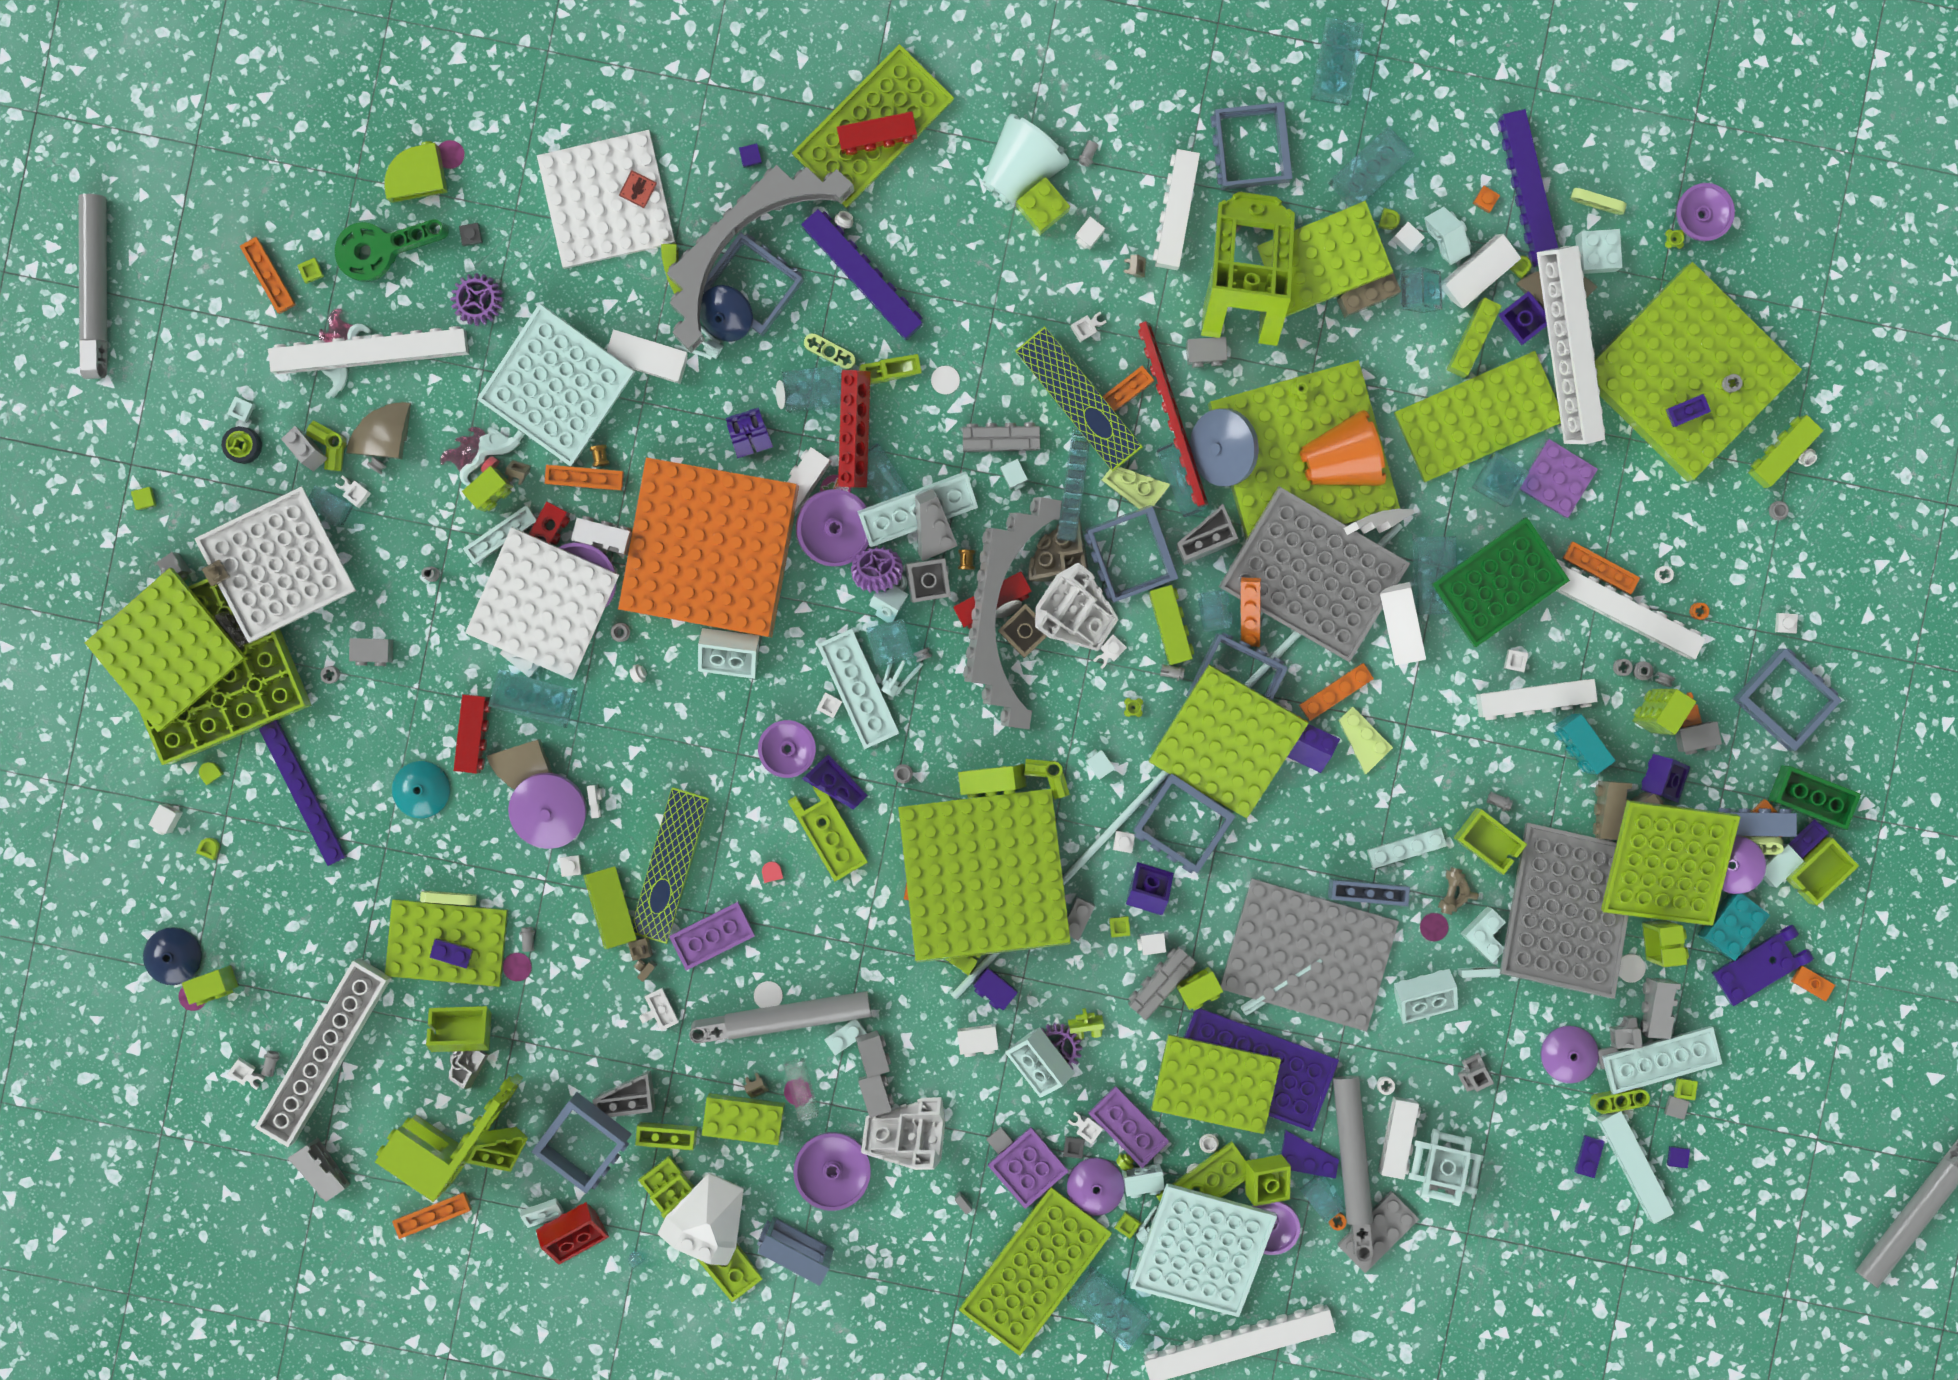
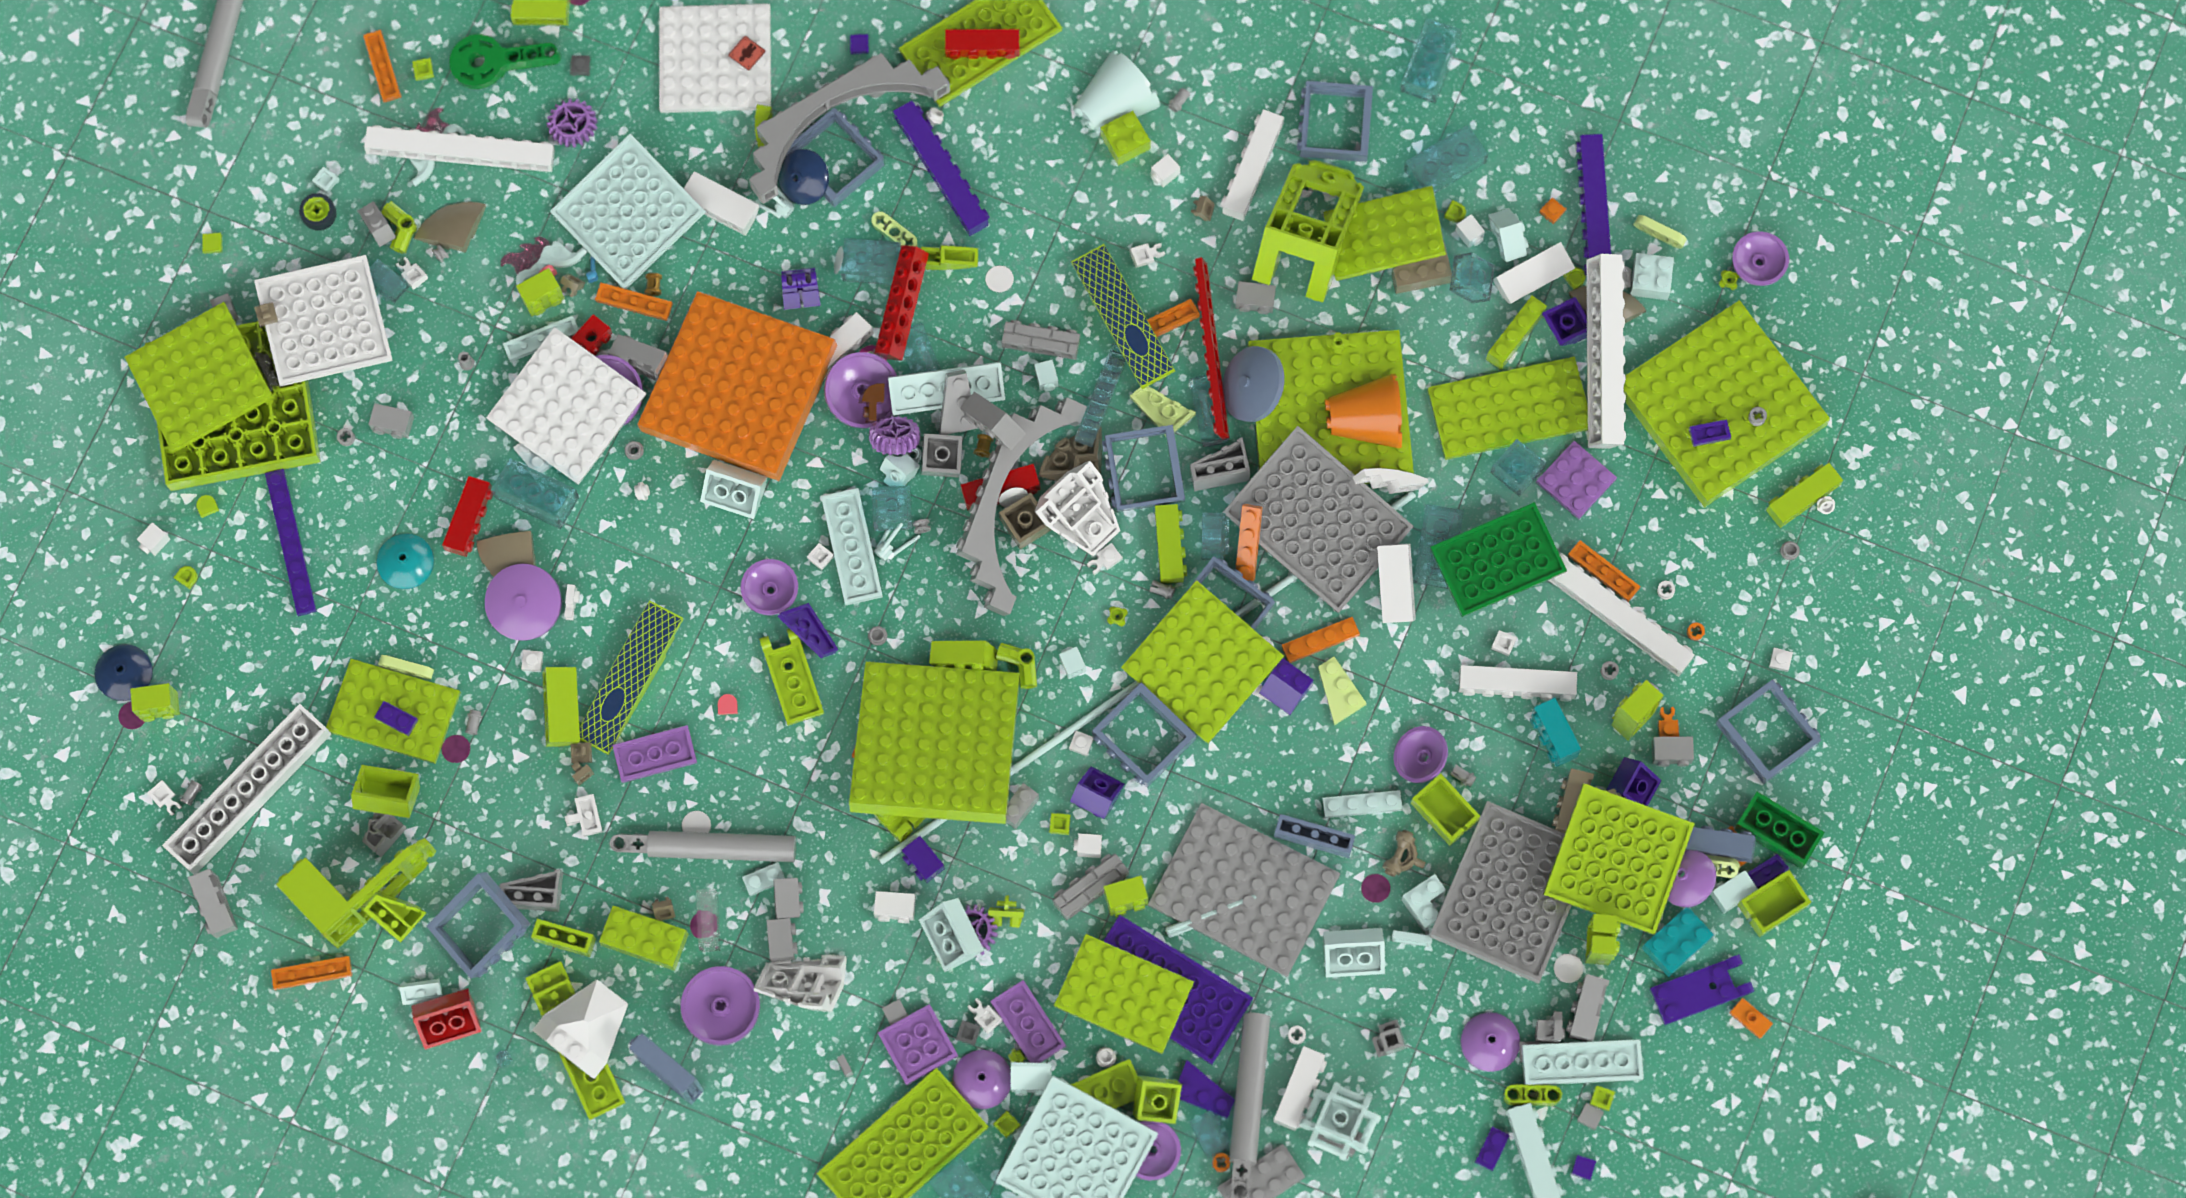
camera: 10 degrees right, 15 degrees down
light grey plate [1633,661,1653,680] -> none
none -> dark azure hand [586,257,598,283]
none -> reddish brown brick [858,383,885,423]
none -> light grey wedge [960,391,1026,451]
none -> medium lavender dish [1394,726,1448,783]

